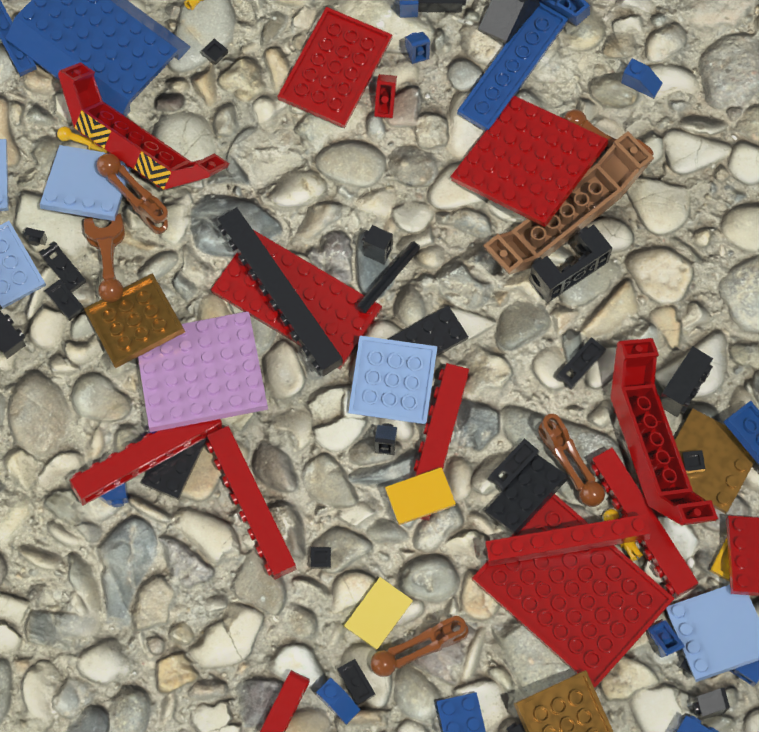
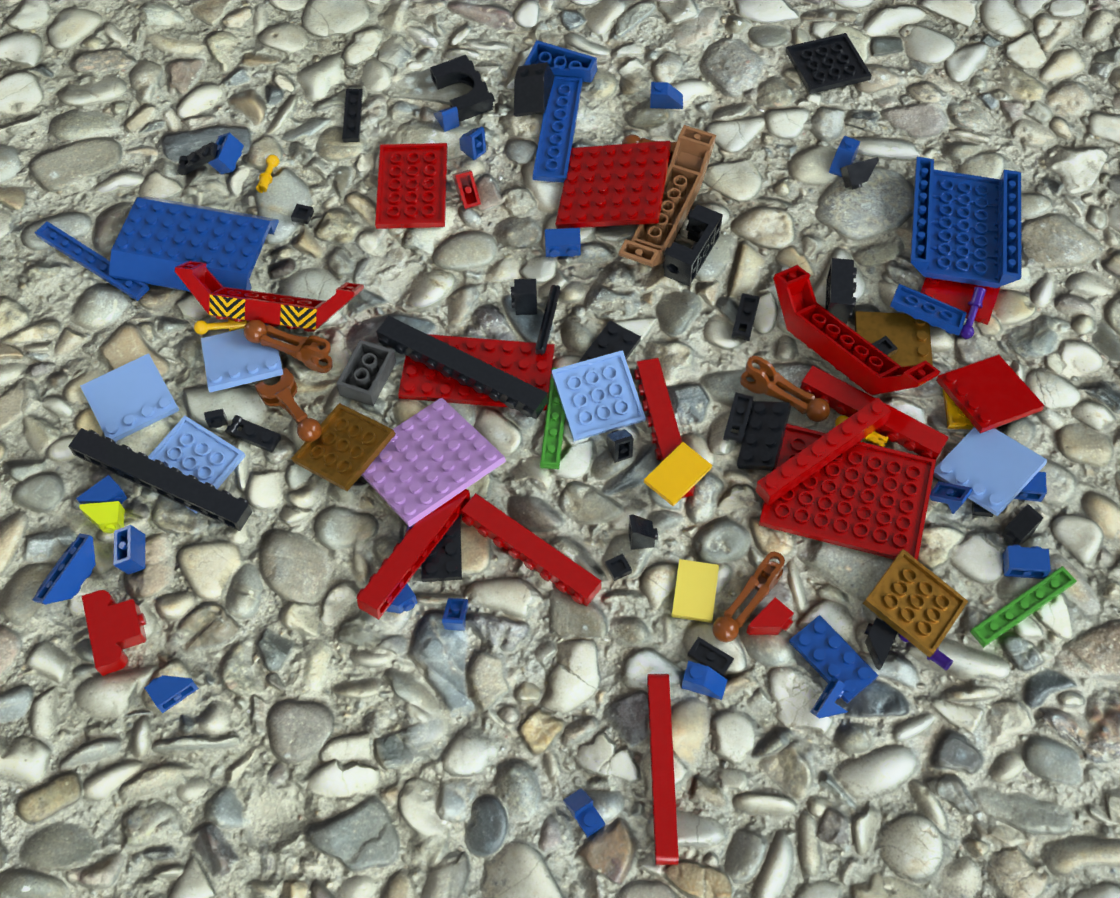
camera: 25 degrees left, 10 degrees down
black plate [45,280,84,321] -> none
none -> dark grey brick [336,340,396,407]
none -> blue slope [442,598,468,631]
none -> bright green tile [540,368,565,469]
none -> blue brick [545,228,581,257]
none -> black slope [628,515,658,550]
none -> red slope [746,597,794,635]

